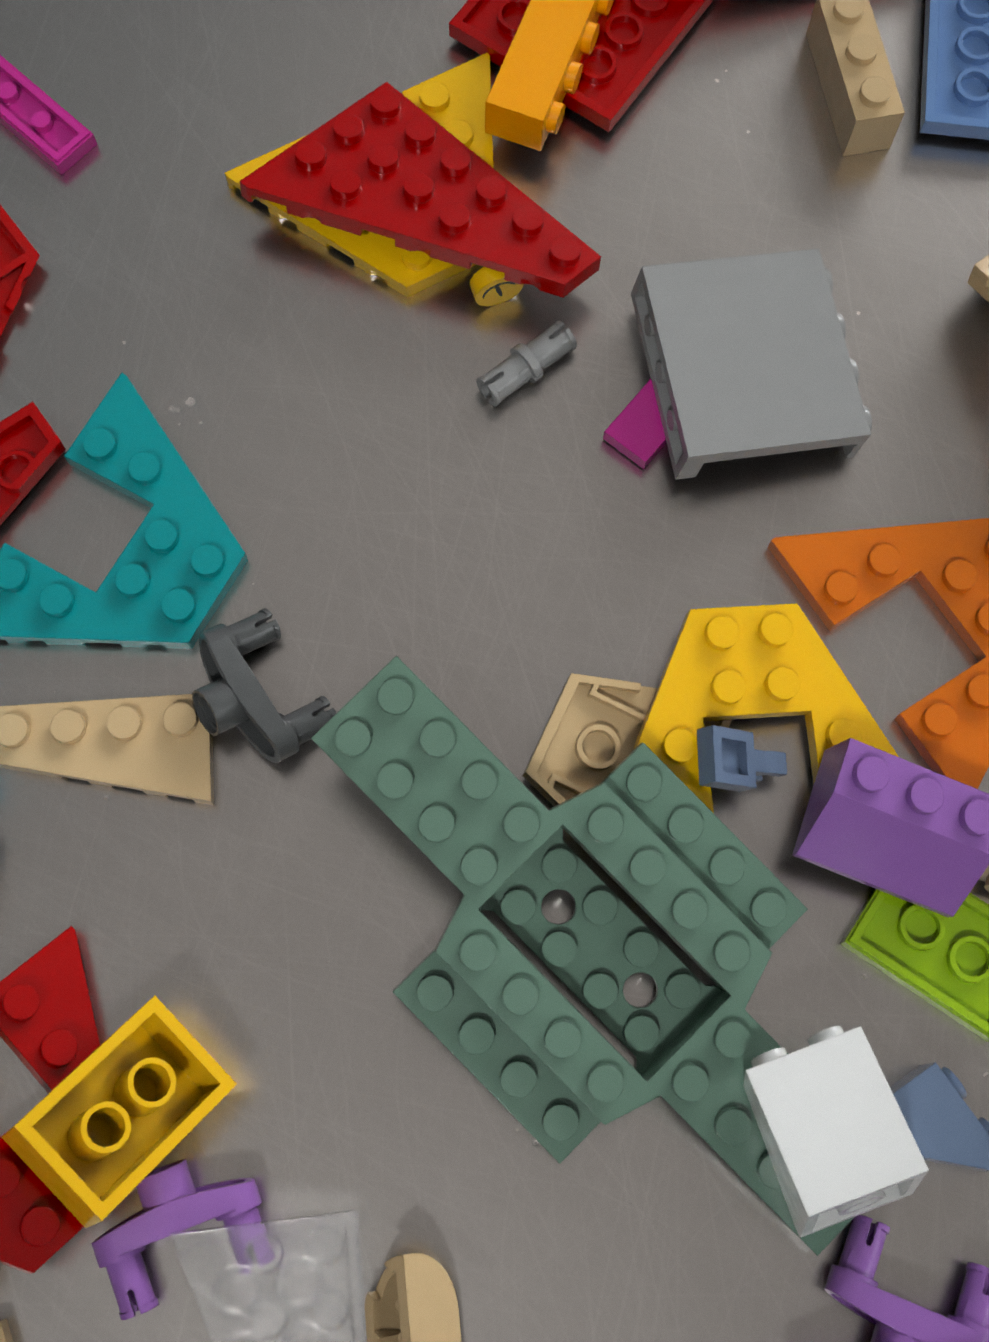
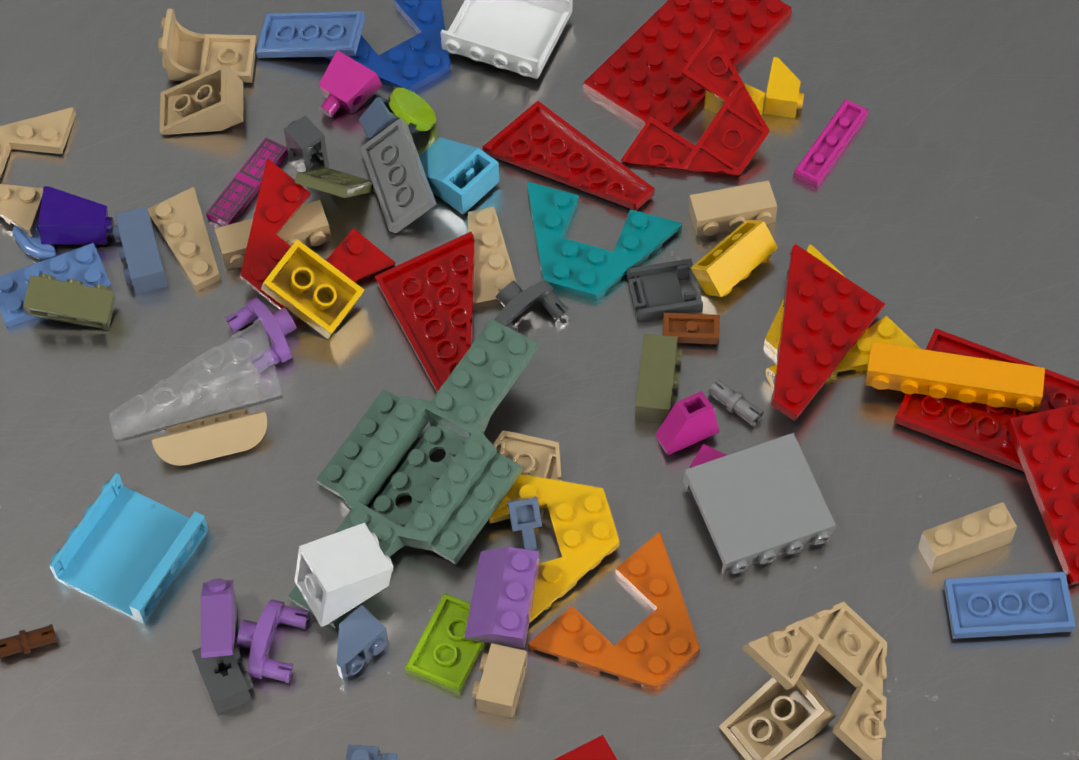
camera: 85 degrees right, 15 degrees down
none -> red wing [375,232,475,392]
none -> dark grey container [626,259,703,321]
none -> olive brick [635,334,682,423]
none -> dark pink slope [655,391,720,455]
none -> dark orange plate [663,313,720,344]
none -> tan brick [689,180,777,237]
none -> yellow brick [691,219,778,297]

